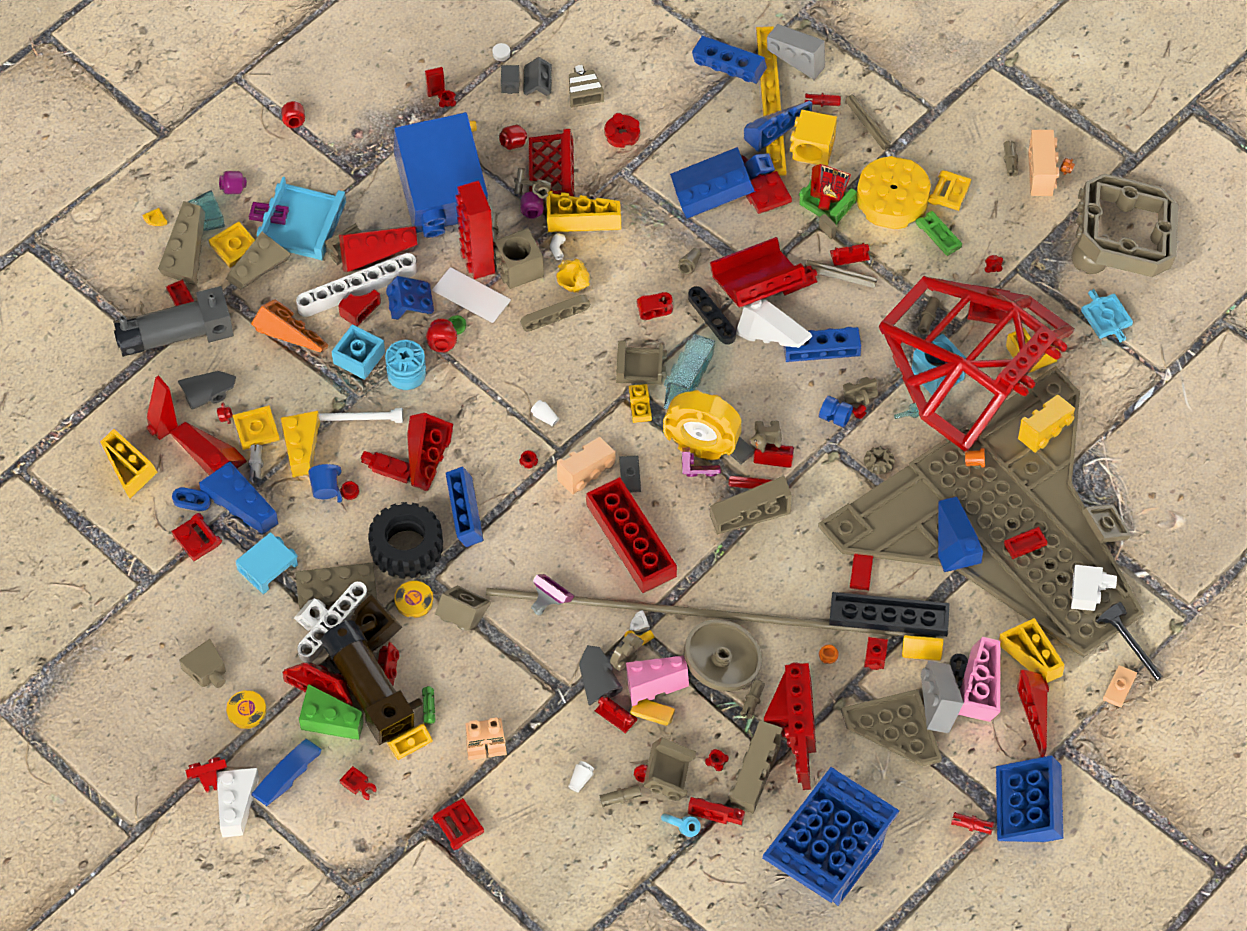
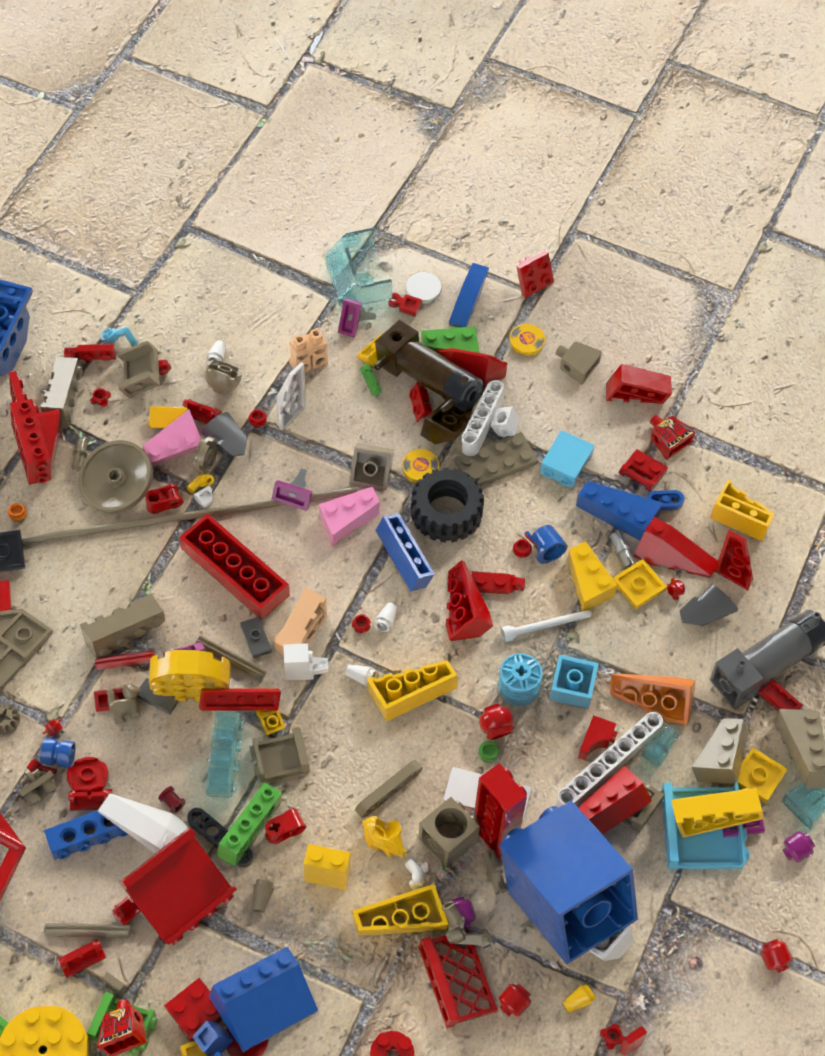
camera: 160 degrees right, 0 degrees up
white wedge [217,768,259,837] -> none
blue bracket [386,276,434,320] -> none
red plate [432,798,484,850] -> none
dark tan pin [599,784,642,807] -> none
none -> red plate [42,718,63,737]
none -> red tile [67,757,109,795]
none -> red hinge [68,789,112,811]
none -> red piece [145,484,184,514]
none -> dark red bush [158,786,186,814]
none -> dark tan axle [195,636,266,680]
none -> red plate [199,688,281,711]
none -> dark tan cylinder [205,360,243,394]
none -> bright green brick [217,782,282,867]
none -> red plate [248,409,267,427]
none -> white wedge [277,362,306,430]
none -> white hinge [284,643,329,681]
none -> yellow brick [303,844,351,890]
none -> bright pink wedge [319,487,380,546]
none -> clear light blue windscreen [325,228,392,307]
none -> magenta piece [338,298,376,338]
none -> yellow wedge [367,660,458,722]
none -> white cone [374,603,397,632]
none -> white tile [406,272,441,304]
none -> red wedge [606,364,672,404]
none -> clear light blue piece [641,725,680,767]
none -> red torso [650,415,695,460]
none -> yellow wedge [671,788,764,838]

